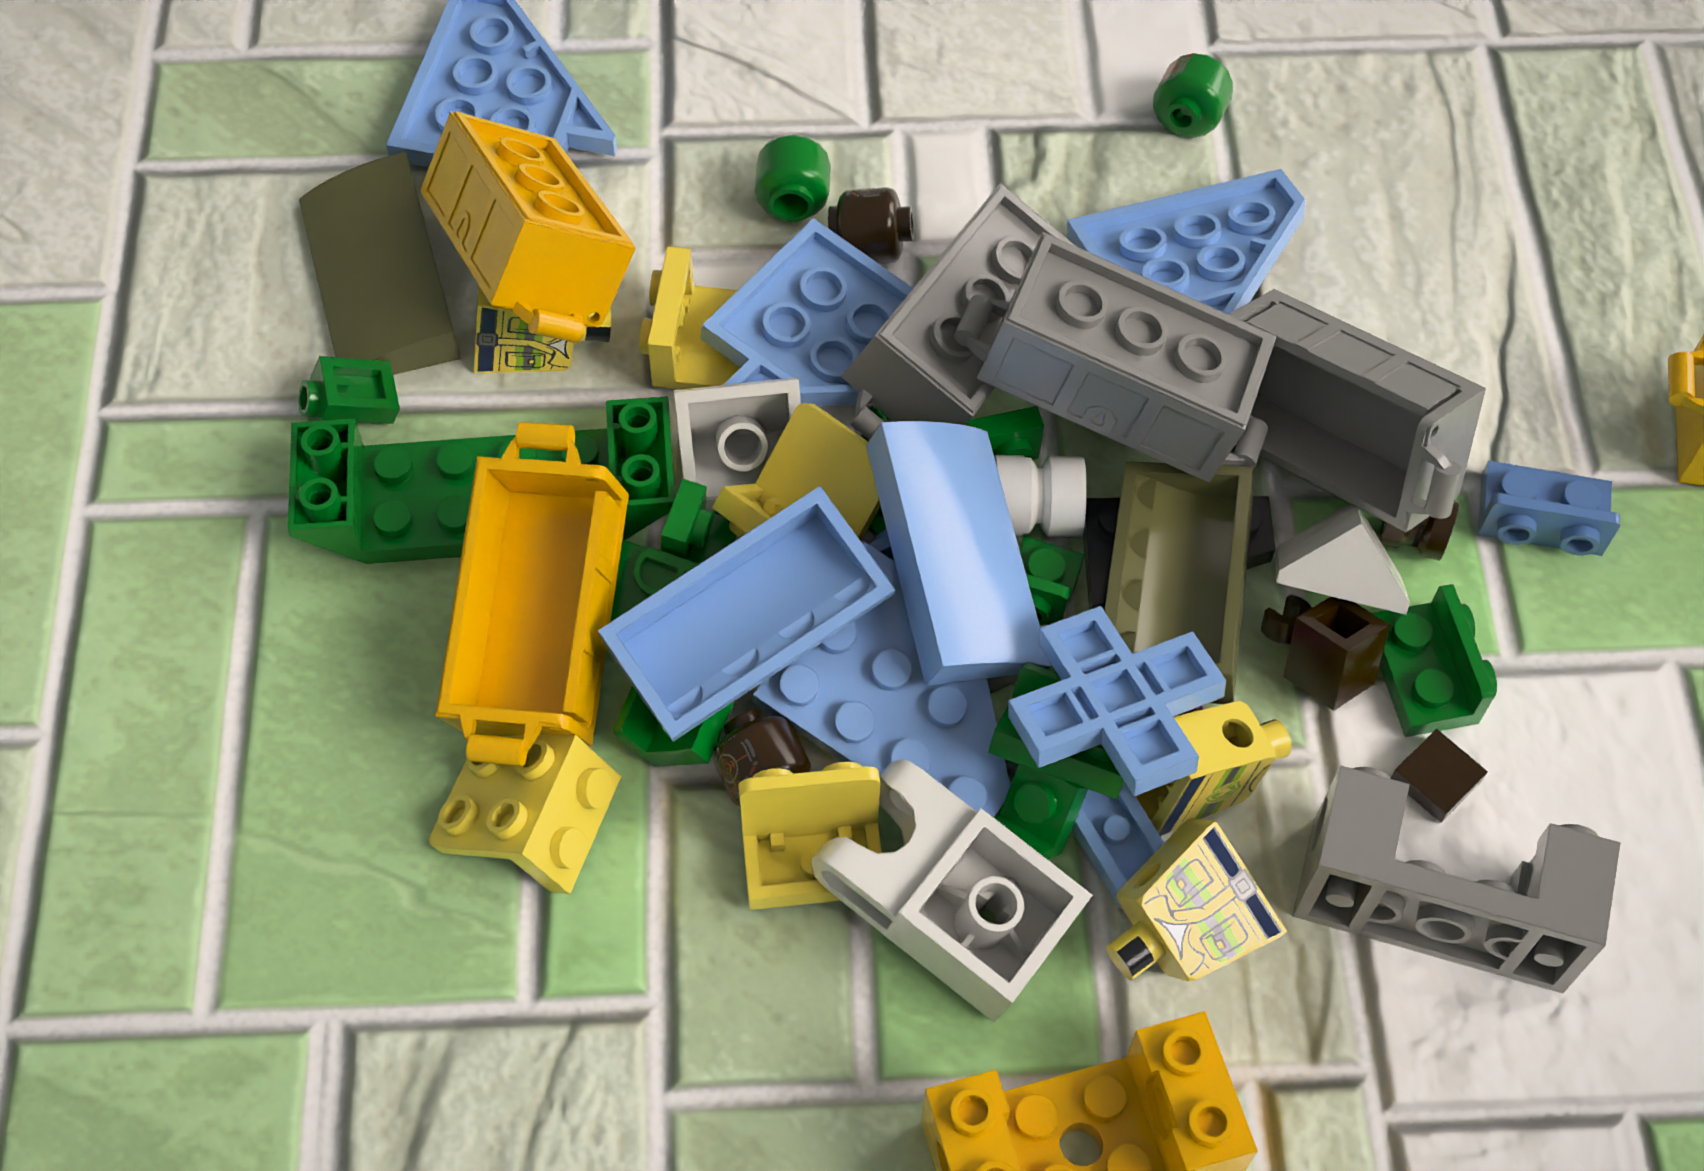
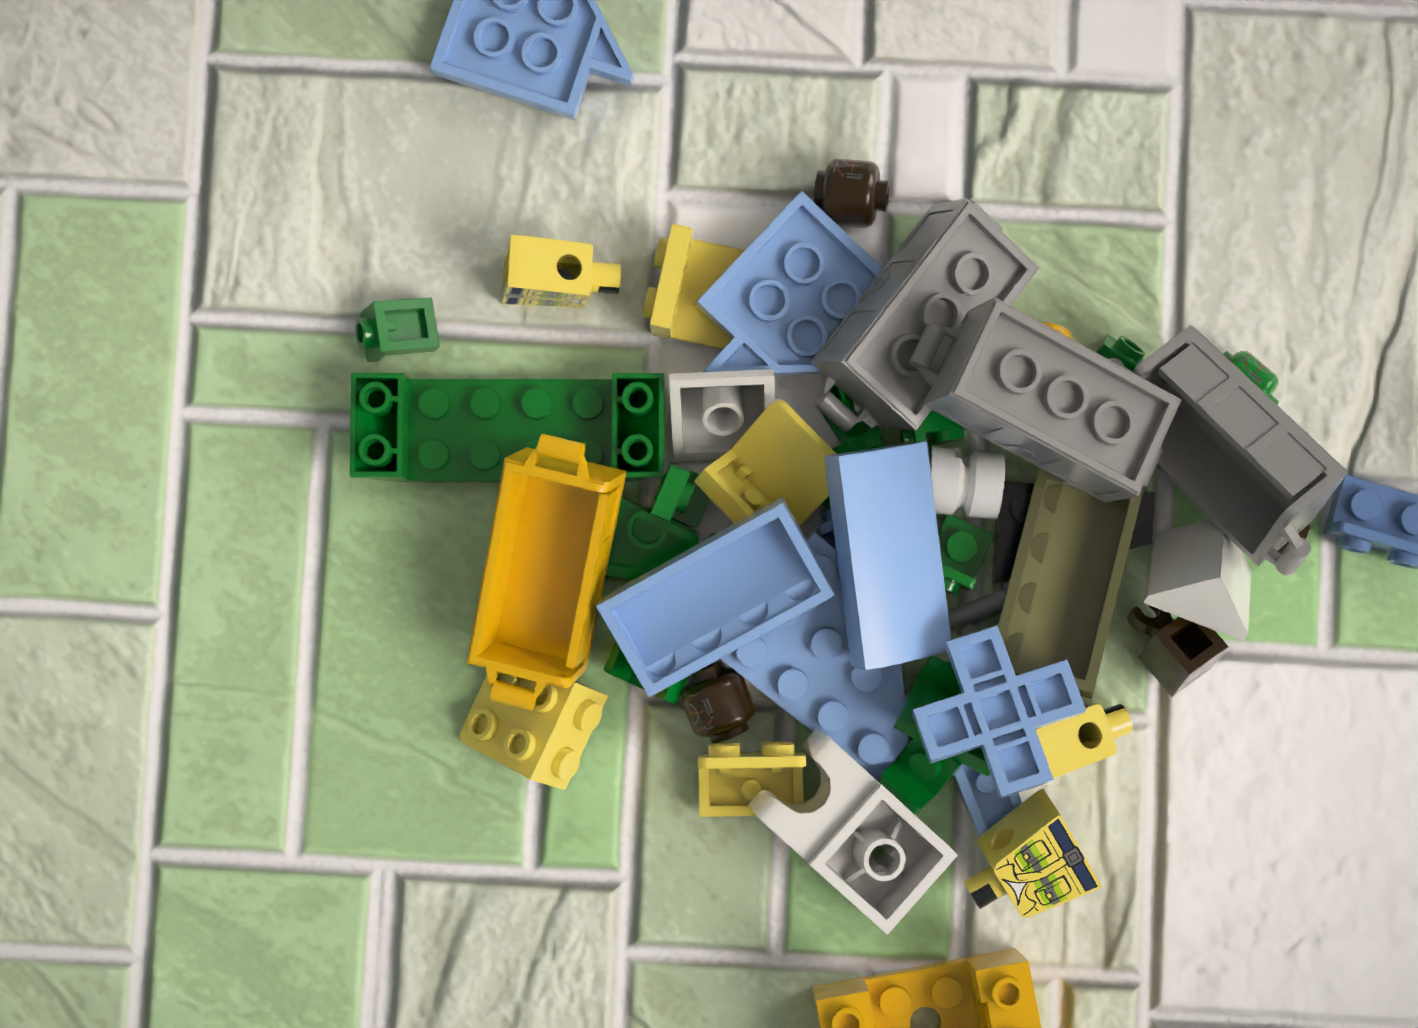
camera: 10 degrees right, 25 degrees up
olive slope [299,151,460,375] -> none
yellow container [420,111,636,343] -> none
green head [754,135,831,222] -> none
light blue wing [1067,169,1305,314] -> none
green head [1153,53,1233,138] -> none
light grey plate [1293,765,1621,993] -> none
green bracket [1372,584,1497,737] -> none
dark brown tile [1390,728,1488,823] -> none

